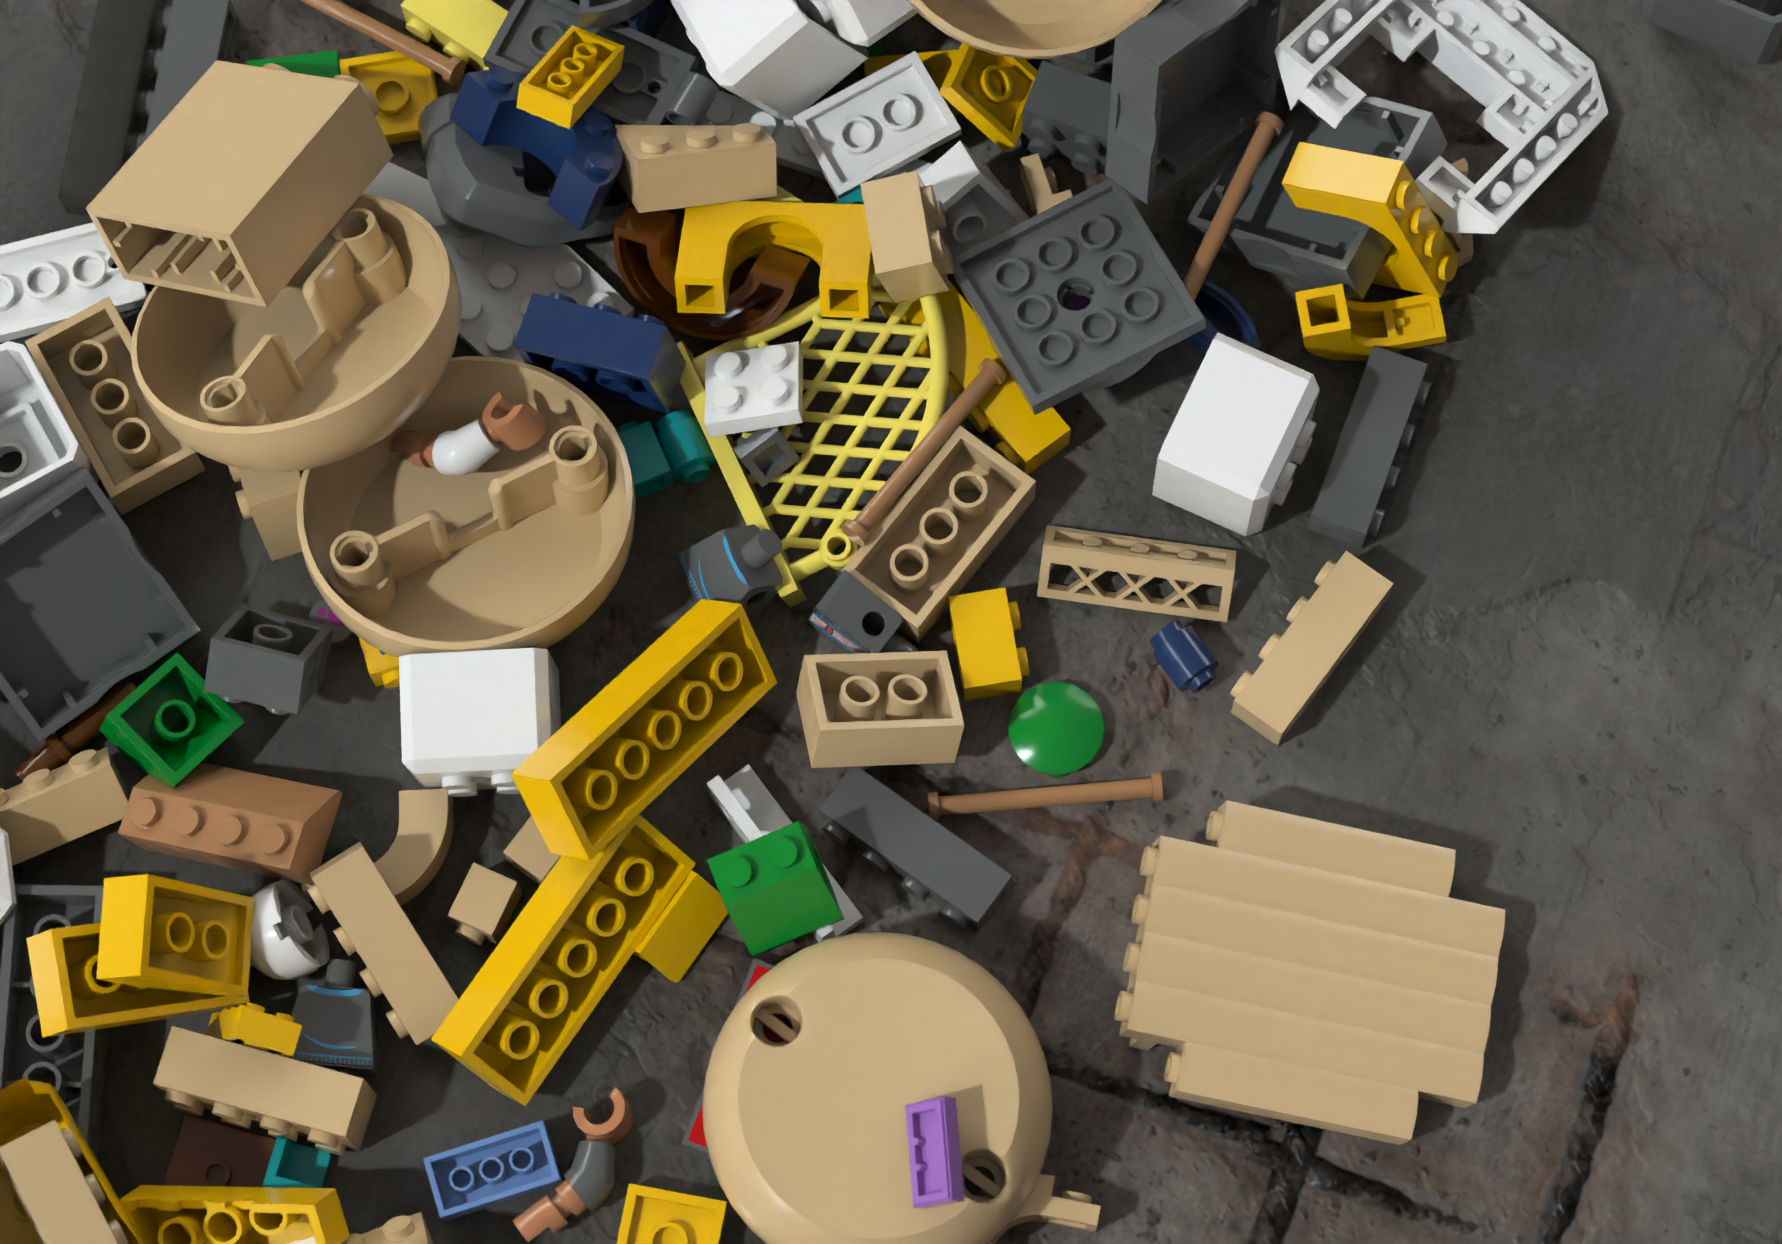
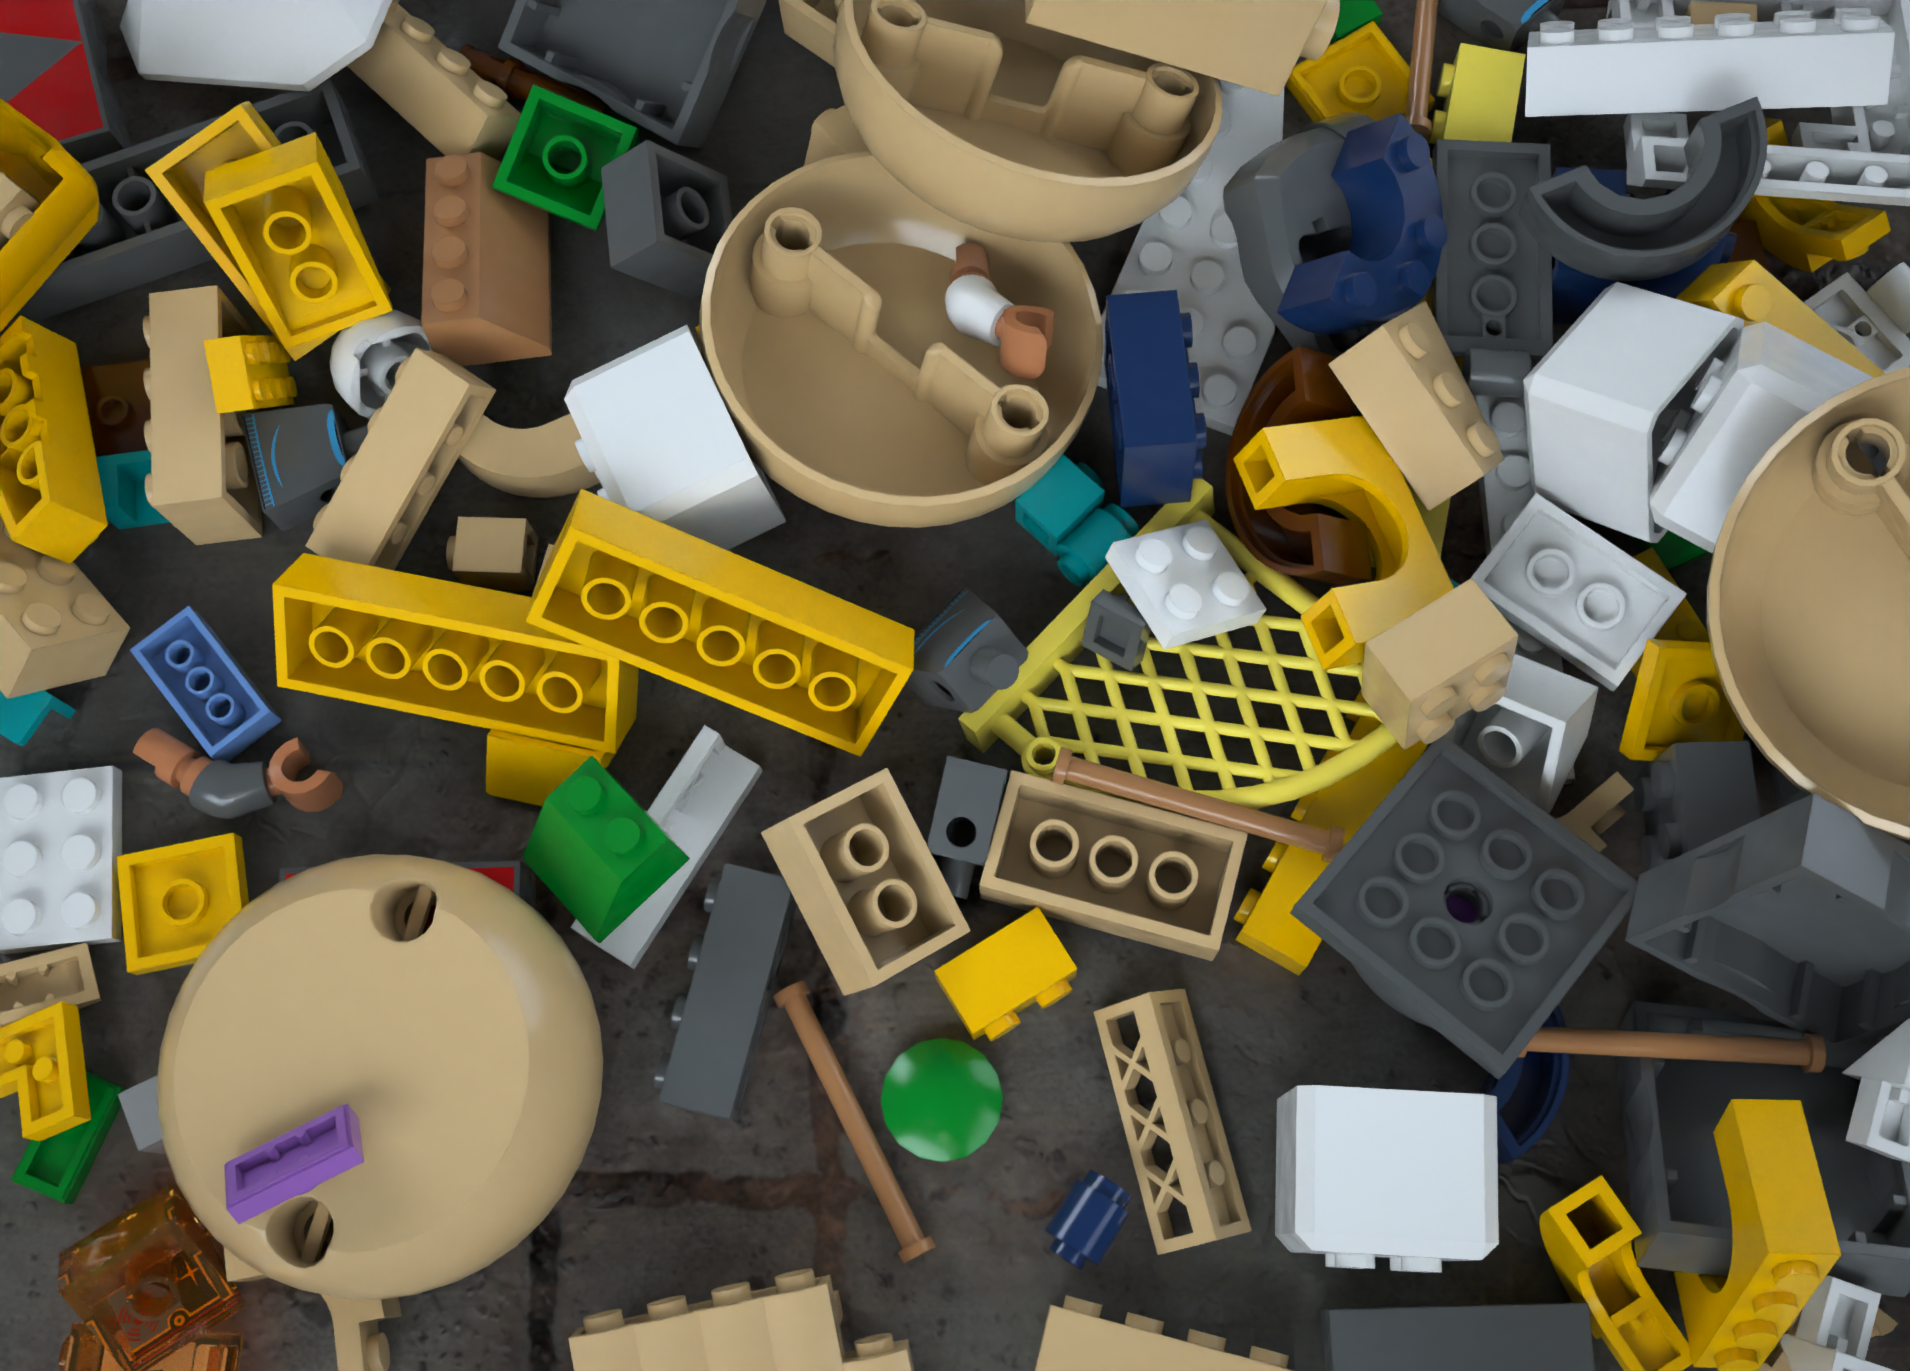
camera: 70 degrees right, 0 degrees up
yellow piece [516,25,625,129] -> none

